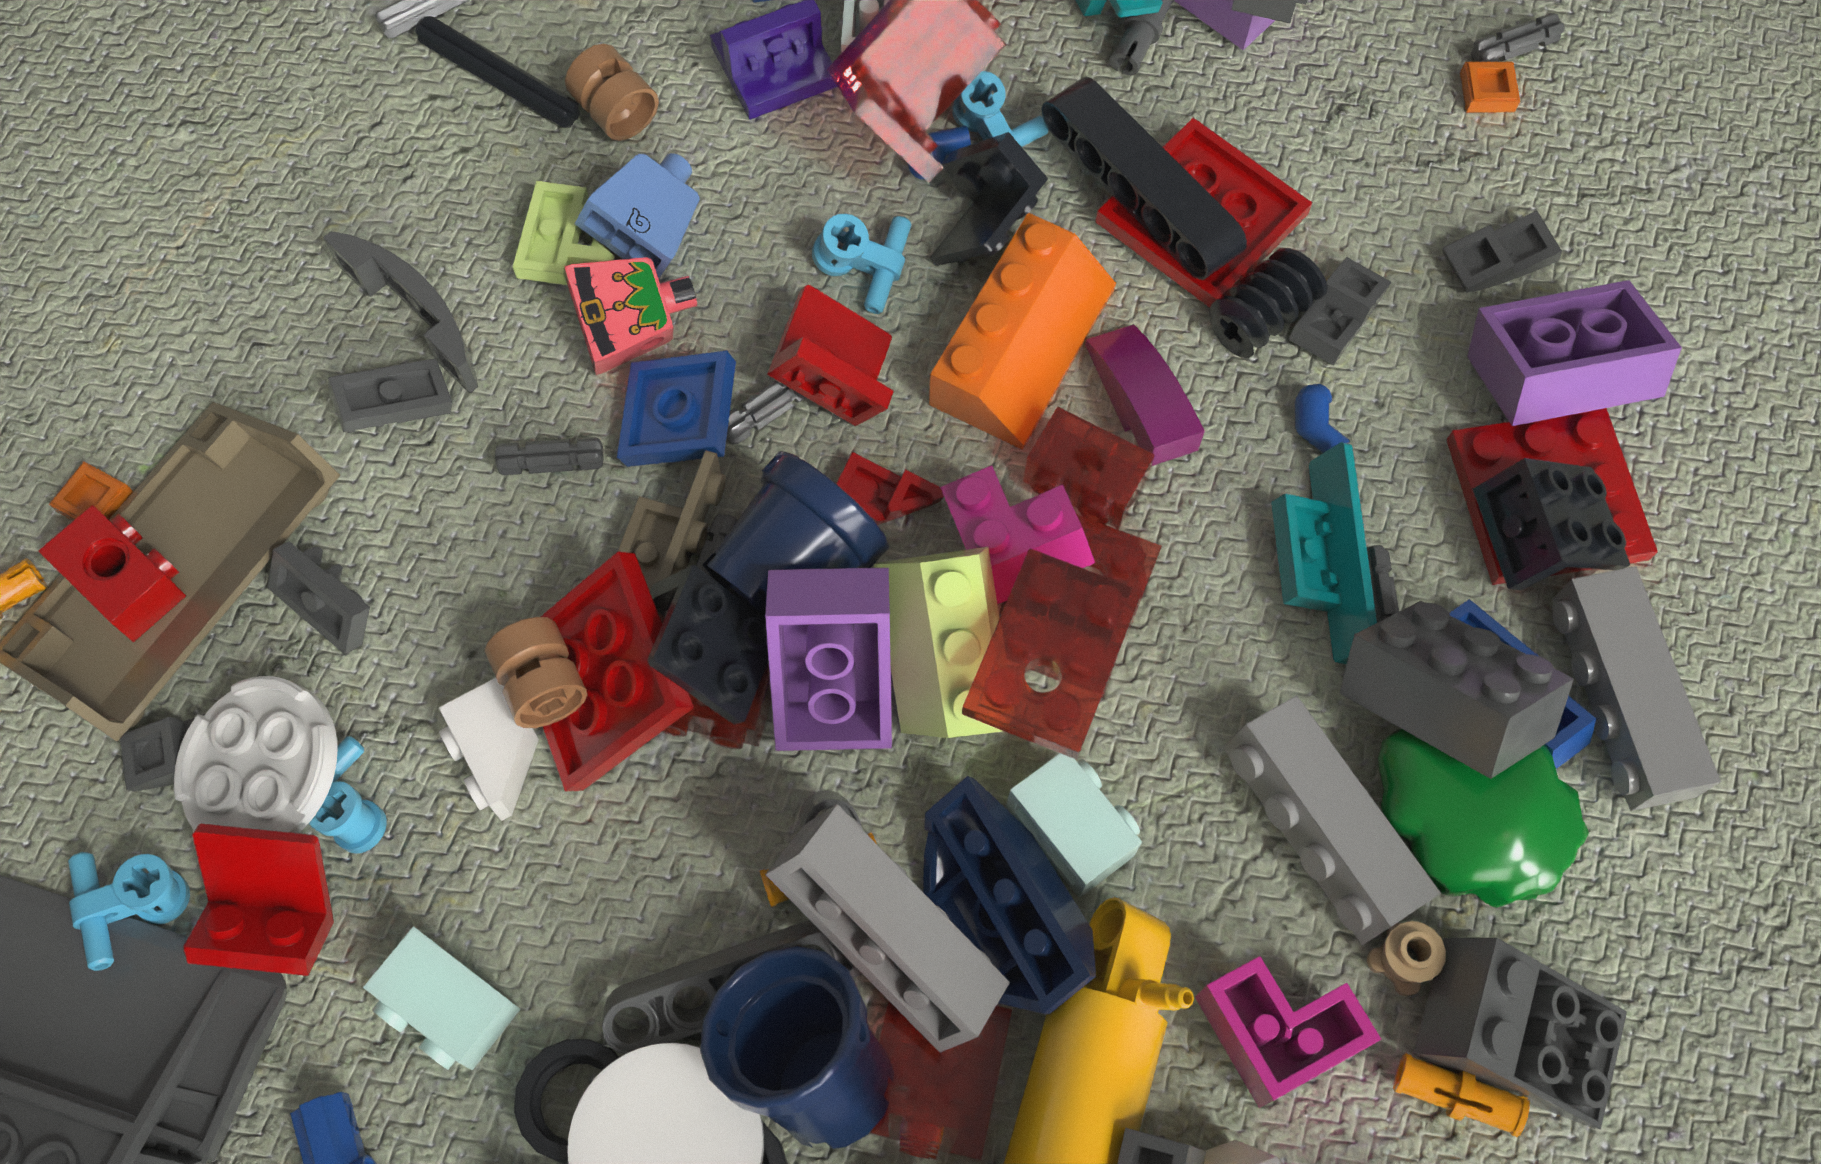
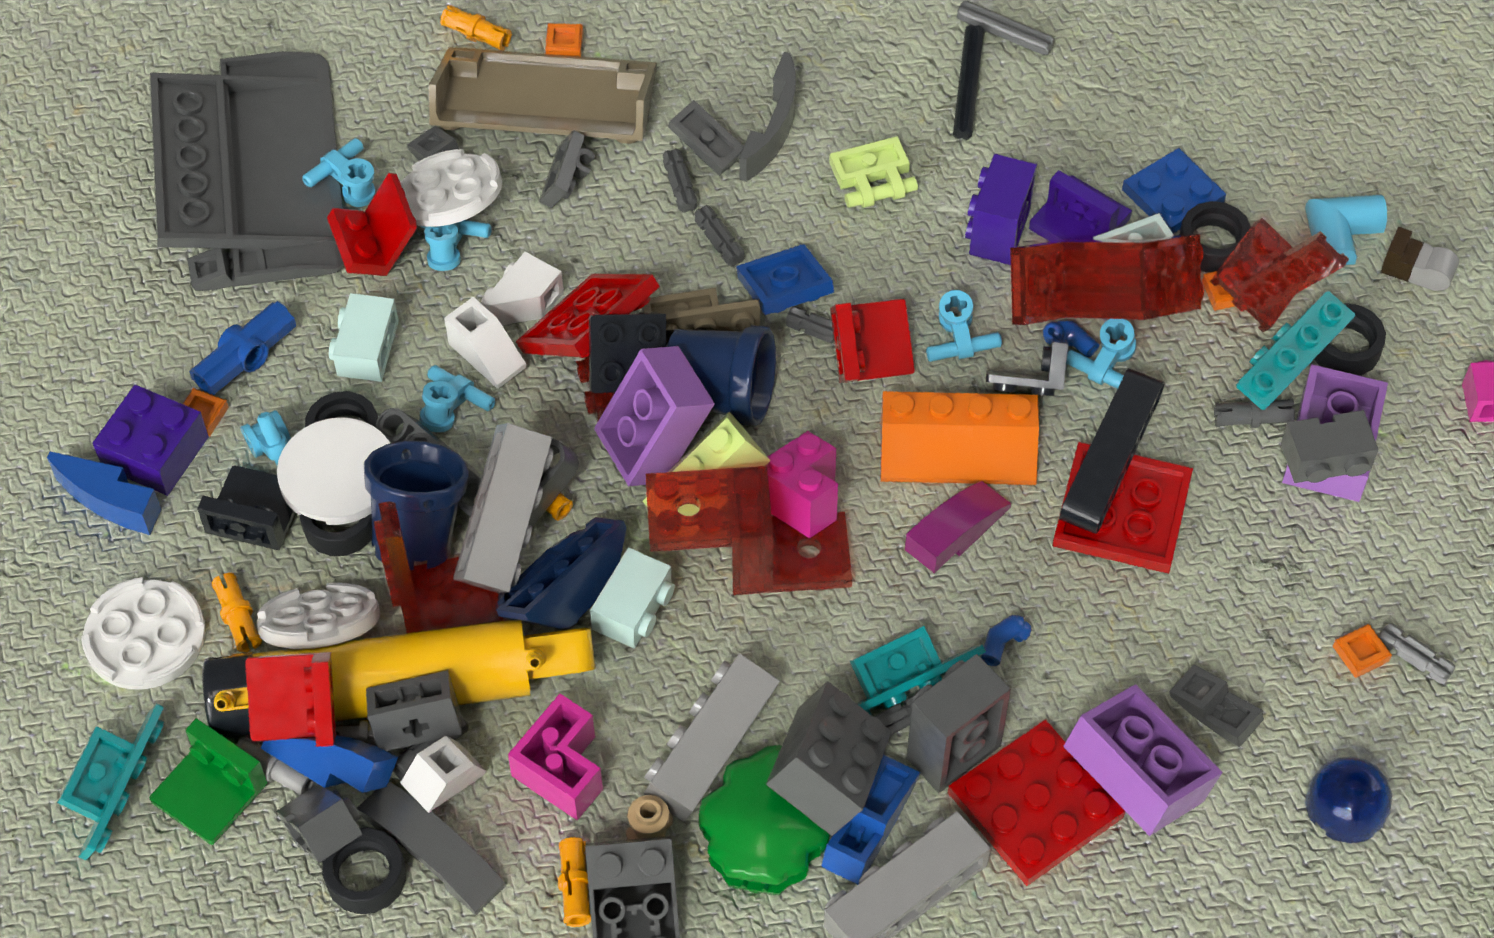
camera: 65 degrees right, 10 degrees down
red brick [38,505,186,643] -> none
medium nougat wheel [484,617,588,728] -> none
torso [564,257,697,375] -> none
medium nougat wheel [565,43,659,141] -> none
medium blue torso [574,153,700,279] -> none
red slope [836,452,944,525] -> none
clear red brick [1023,406,1155,530] -> none
black piece [1209,248,1328,358] -> none
dark grey slope [1288,257,1391,366] -> none
black bracket [1473,458,1630,590] -> none
none -> medium azure piece [419,365,495,432]
none -> white slope [444,297,526,389]
none -> dark grey axle [663,148,697,213]
none -> dark grey brick [906,654,1011,793]
none -> dark purple brick [965,154,1037,266]
none -> clear blue cylinder [1305,756,1393,843]

